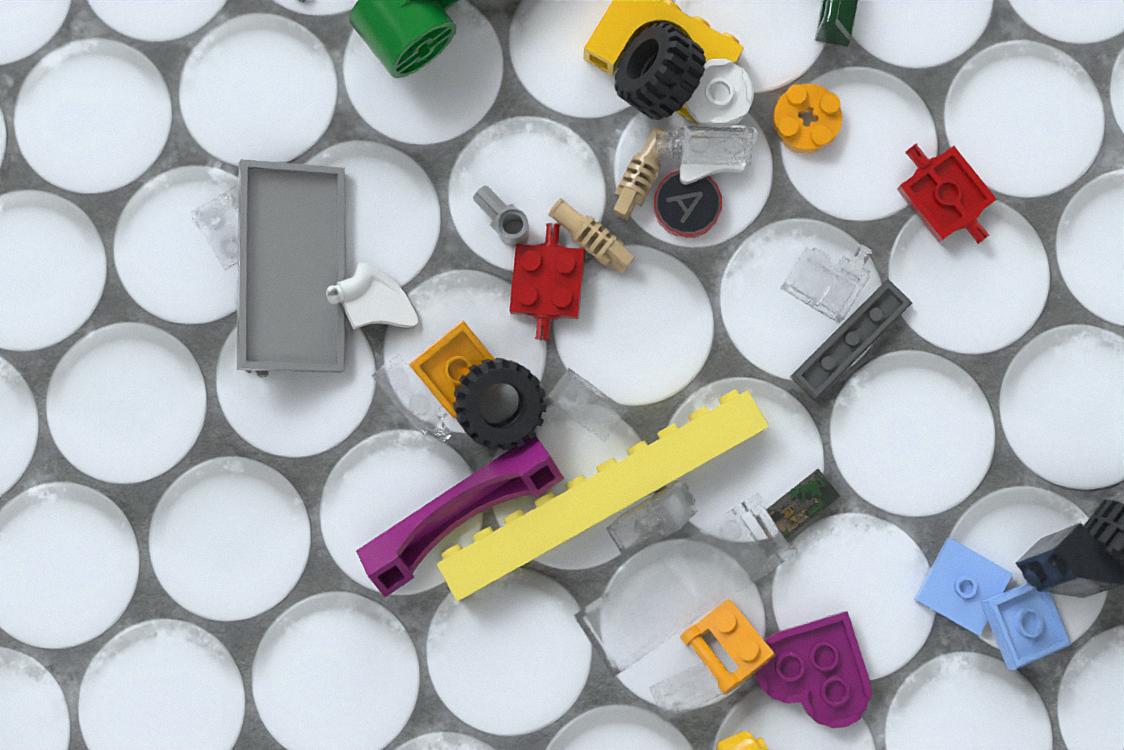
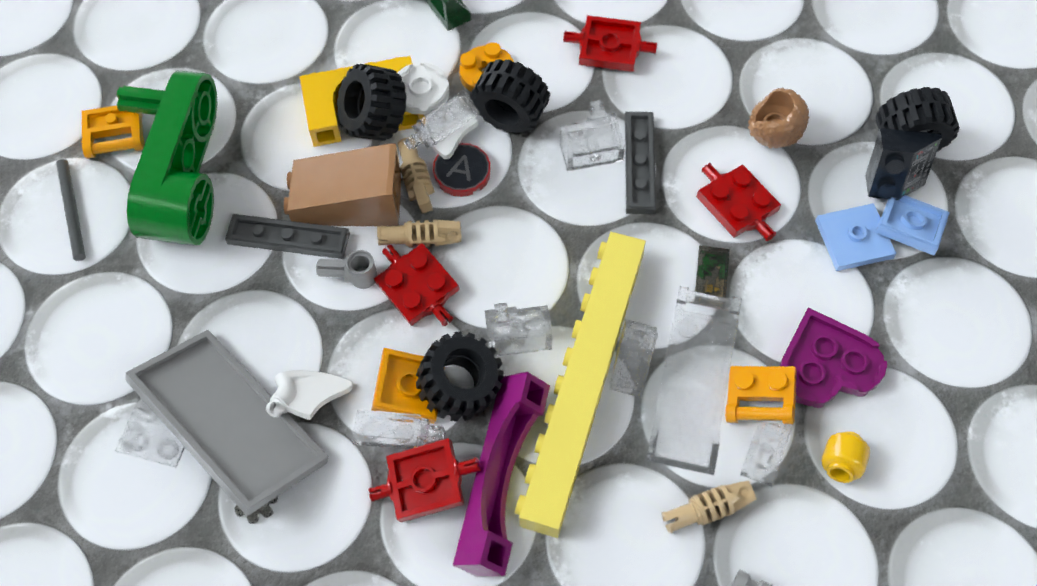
camera: 45 degrees left, 20 degrees down
none -> dark grey tile [225,214,350,259]
none -> medium nougat slope [284,143,402,226]
none -> red plate [368,438,481,523]
none -> black tyre [470,59,550,134]
none -> tan hinge [661,480,756,534]
none -> red plate [696,163,781,241]
none -> medium nougat hair [748,87,809,149]

